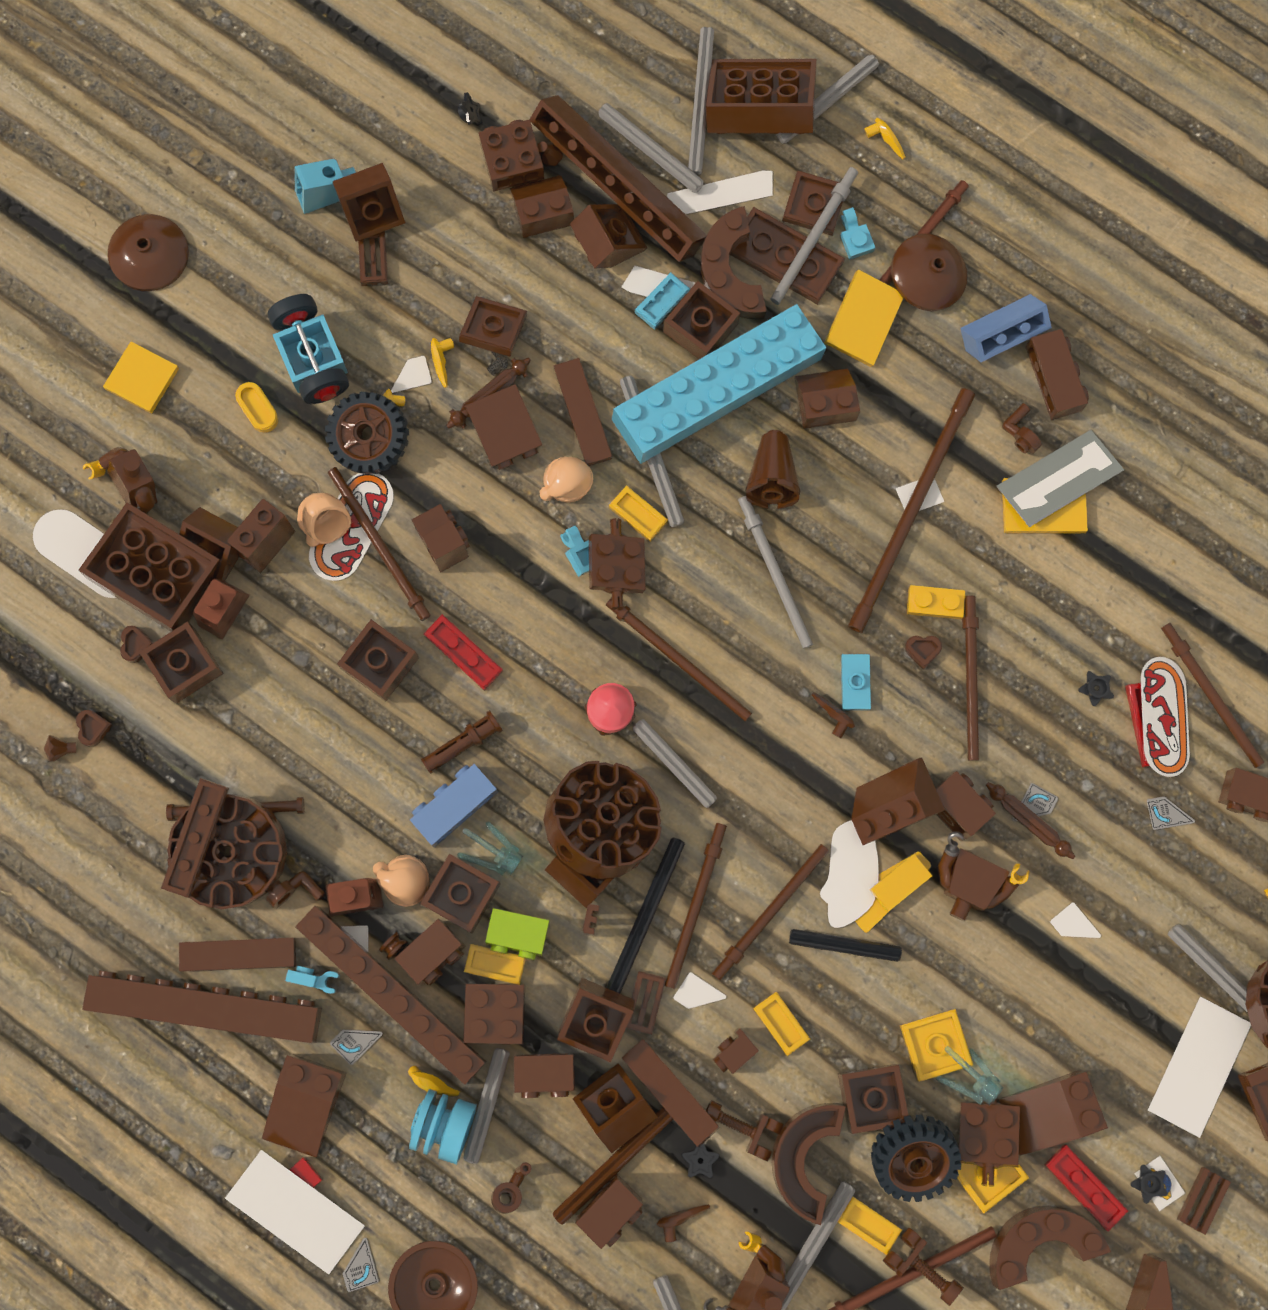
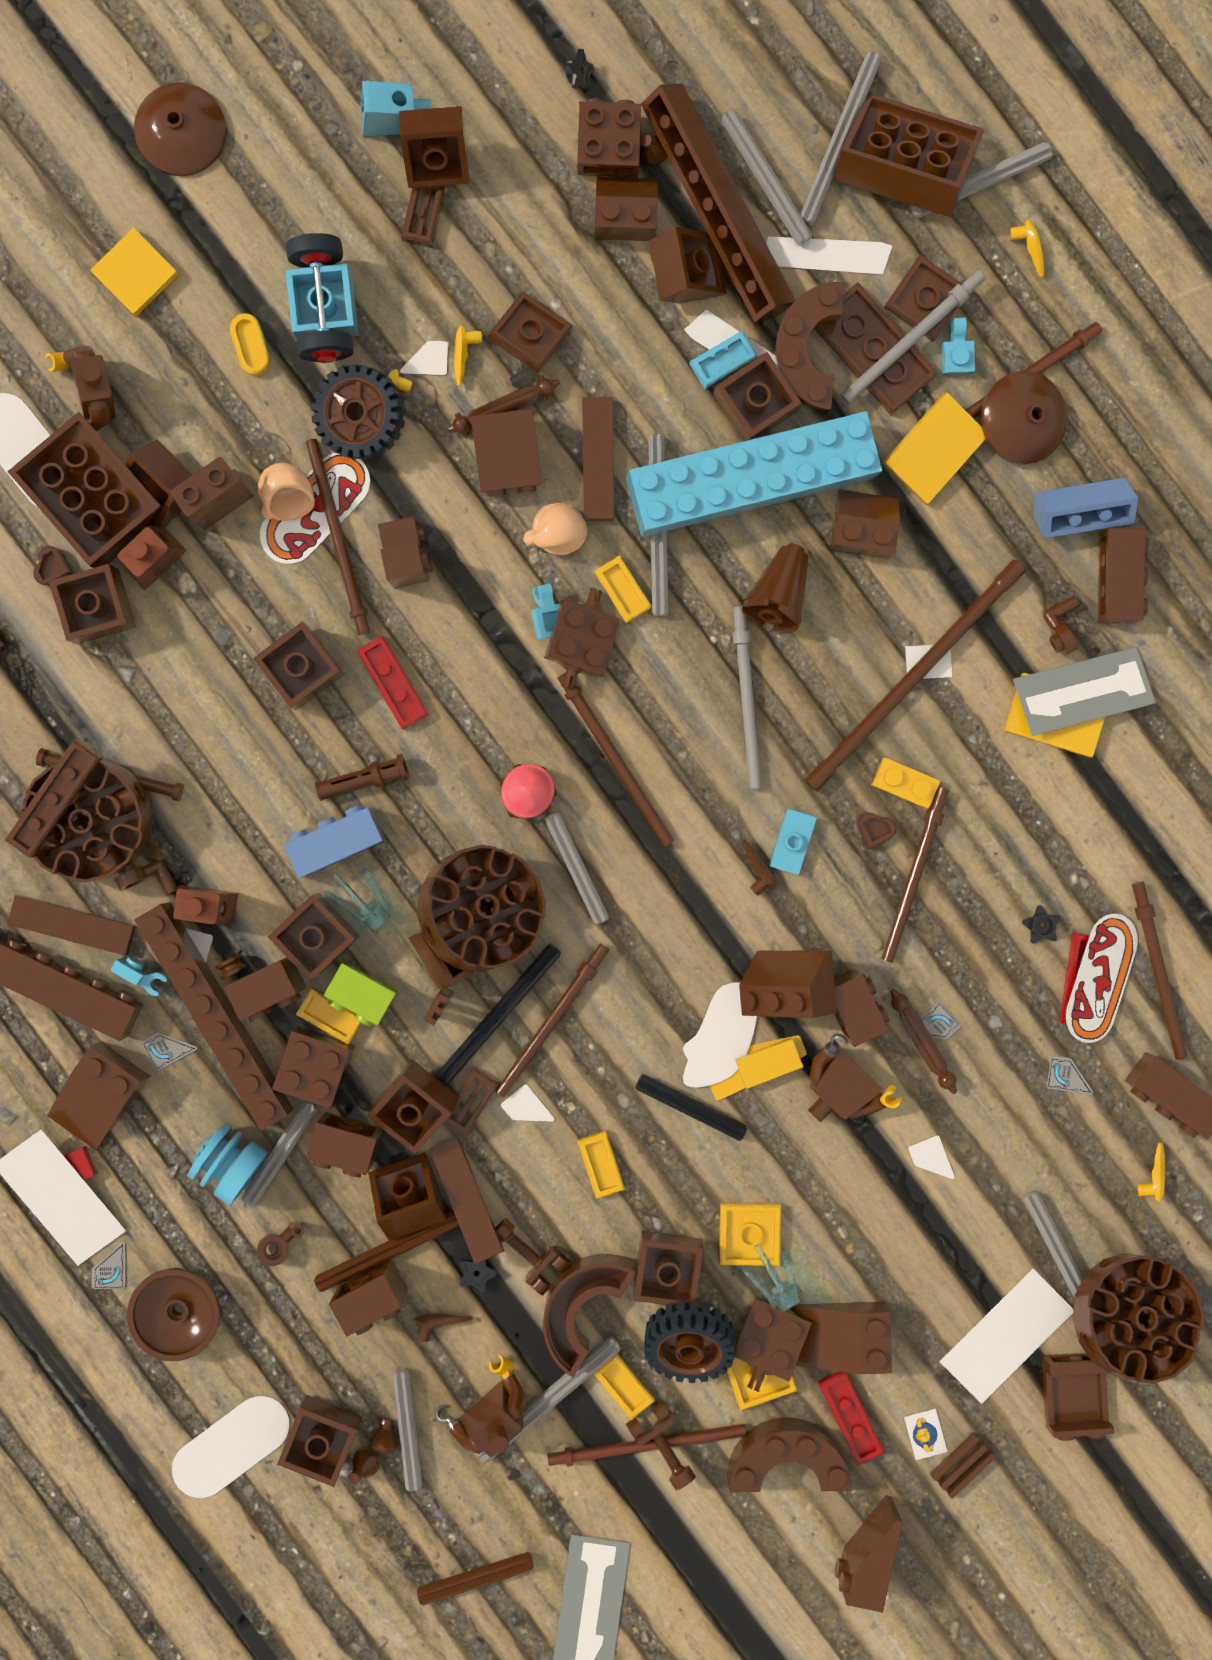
camera: 20 degrees right, 10 degrees up
light nougat piece [373,855,430,907] -> none
yellow bar [408,1066,460,1096] -> none
reddish brown bar [711,844,829,981] -> none
reddish brown brick [712,1028,759,1074] -> none
black plate [1130,1165,1168,1204] -> none

